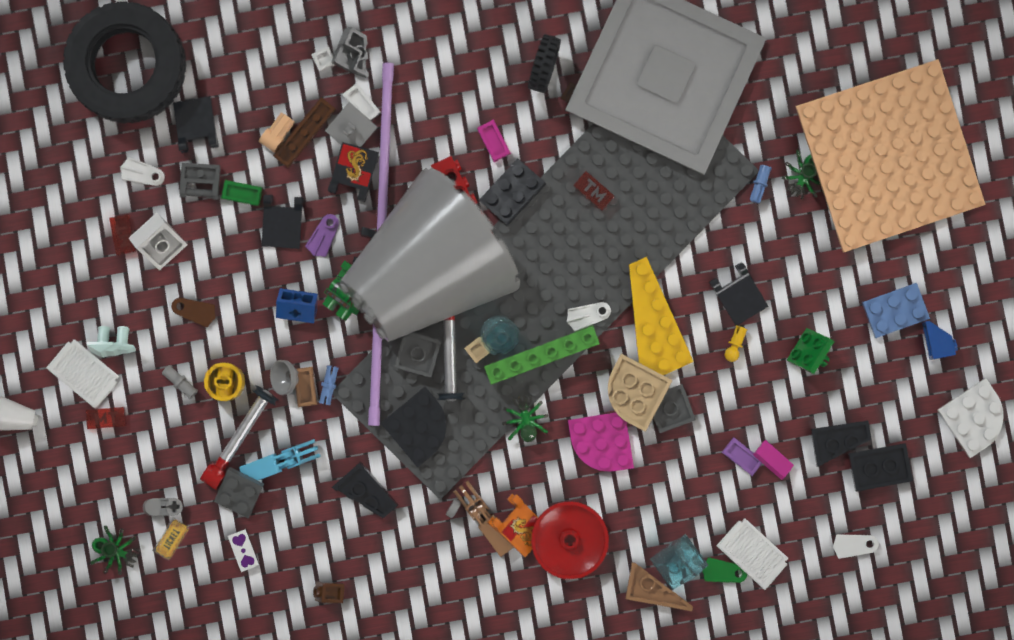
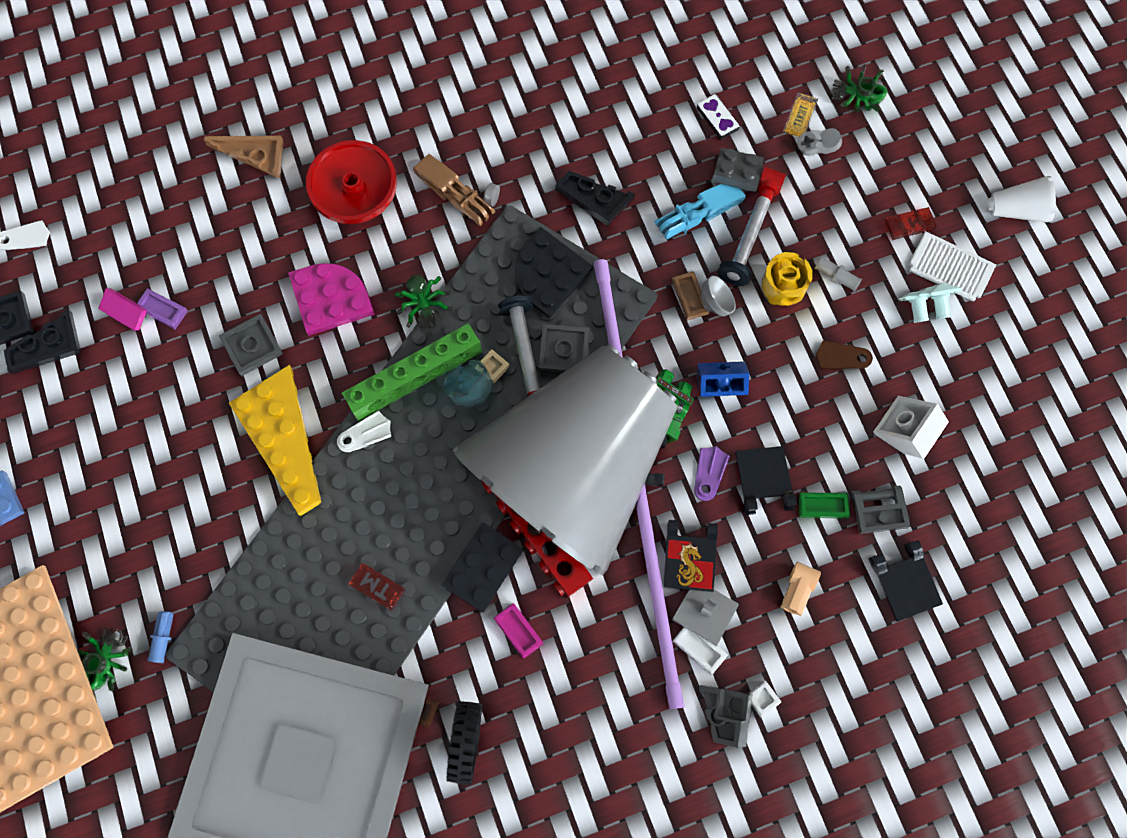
camera: 165 degrees right, 15 degrees down
black tyre [63,1,186,124] -> none
clear red tile [109,214,136,256] -> none
white piece [120,157,165,186] -> none
reddish brown tile [273,97,336,168] -> none
reddish brown bracket [313,581,345,603] -> none
medium blue pin [319,365,339,405] -> none
orange flag [487,494,538,557] -> none
tan plate [608,354,673,432] -> none
clear light blue slope [650,534,708,590] -> none
green piece [702,557,747,583] -> none
black flag [709,262,769,326] -> none
white window [716,519,788,590] -> none
yellow pin [724,325,748,362] -> none
green plate [787,328,834,374] -> none

